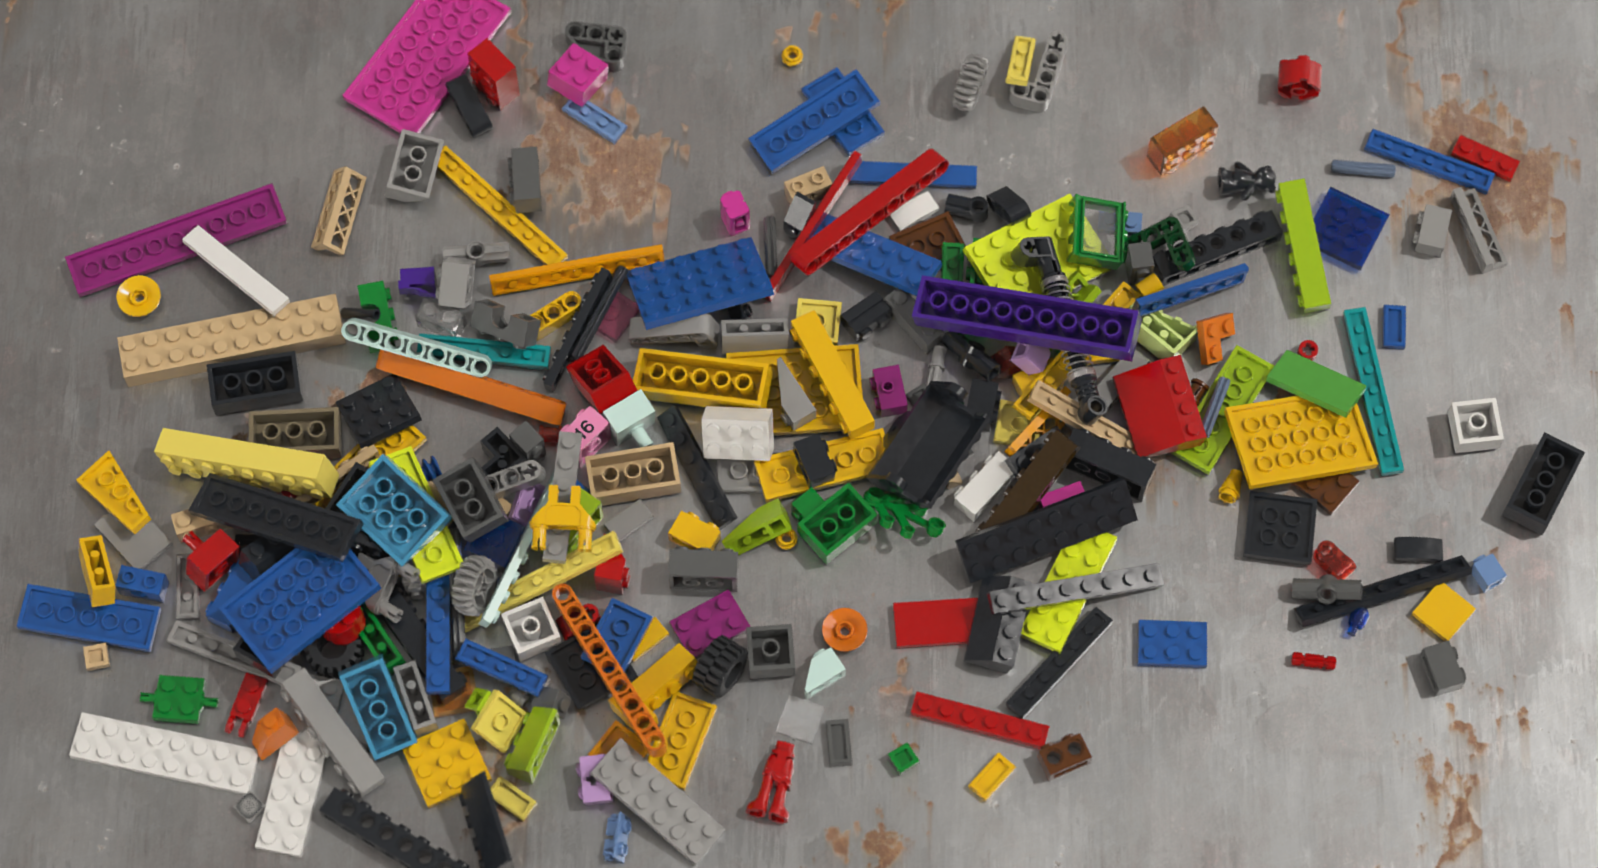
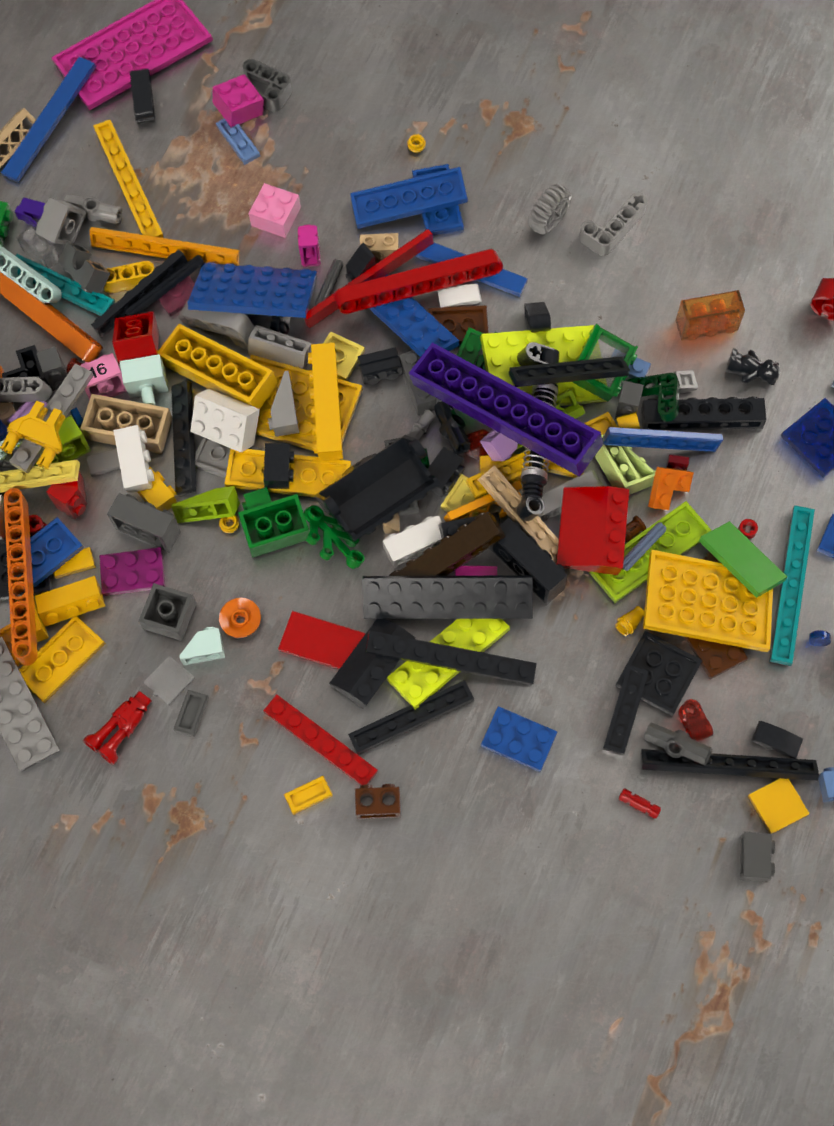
camera: 25 degrees right, 0 degrees up
light grey slope [384,129,444,202] -> none
red brick [467,38,520,111] -> none
dark grey brick [508,146,542,213] -> none
black tyre [692,635,748,698] -> none
magenta brick [869,364,908,418] -> none
green plate [888,742,920,775] -> none
black piece [944,194,988,223] -> none
light yellow tile [1006,36,1036,86] -> none
lime brick [1275,178,1331,314] -> none
clear blue cylinder [1347,607,1369,637] -> none
none -> blue tile [1,57,96,183]
none -> white brick [113,425,154,493]
none -> bright pink brick [249,183,301,238]
none -> black plate [508,356,630,387]
none -> black plate [603,665,649,754]
none -> dark red plate [666,455,690,471]
none -> clear blue tile [809,630,831,647]

